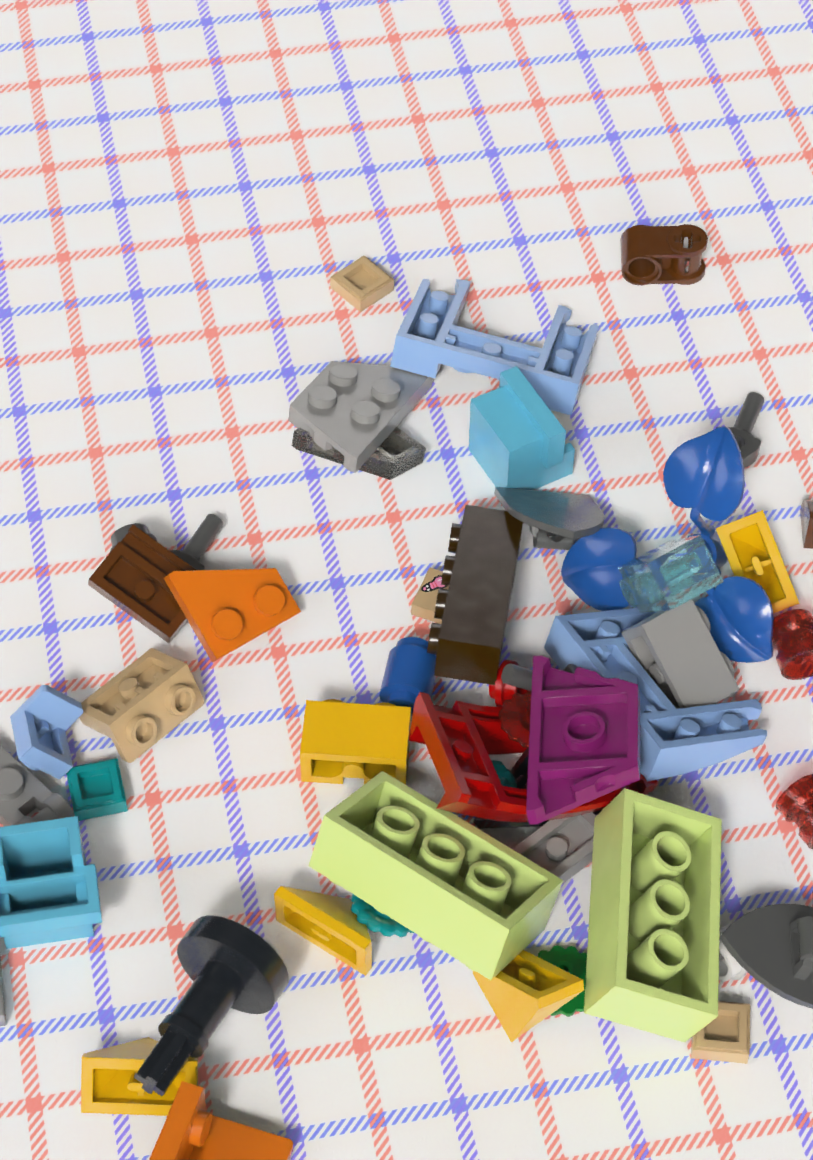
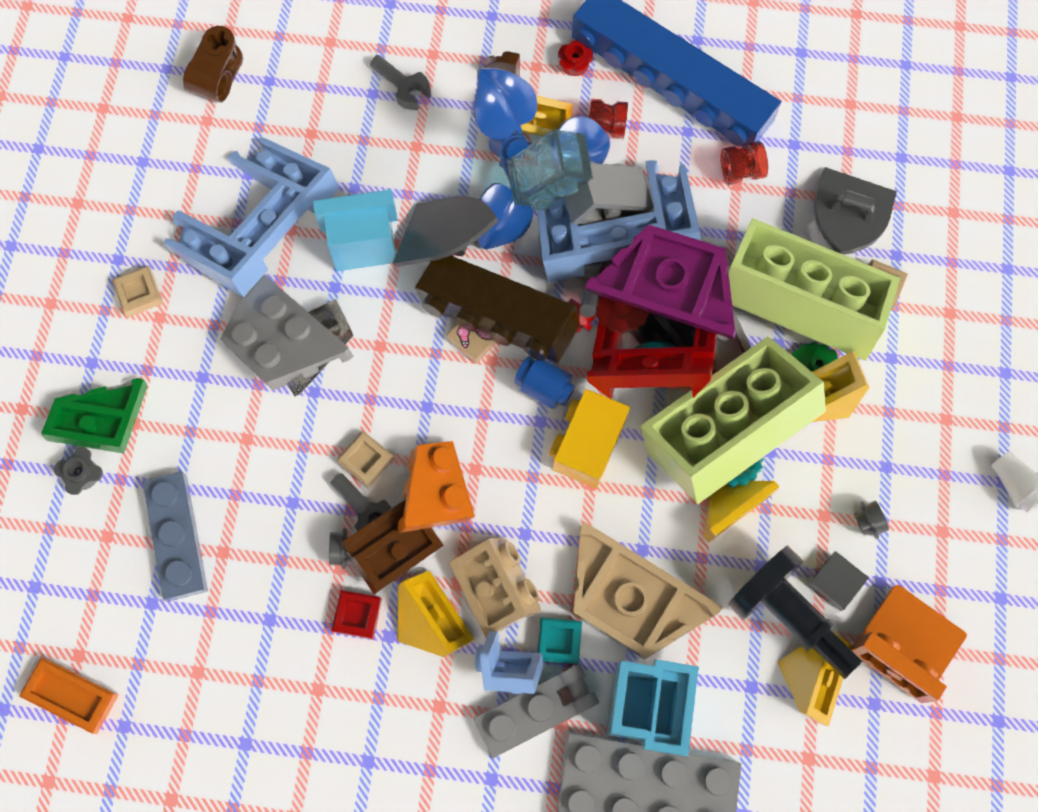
camera: 70 degrees left, 20 degrees up
none -> green wing [41,378,148,454]
none -> dark grey plate [54,447,103,495]
none -> sand blue plate [142,471,208,602]
none -> red tile [331,590,383,640]
none -> tan tile [336,431,394,488]
none -> yellow slope [398,570,475,657]
none -> tan wing [573,521,723,660]
none -> dark grey tile [808,551,869,611]
none -> dark grey plate [854,500,889,540]

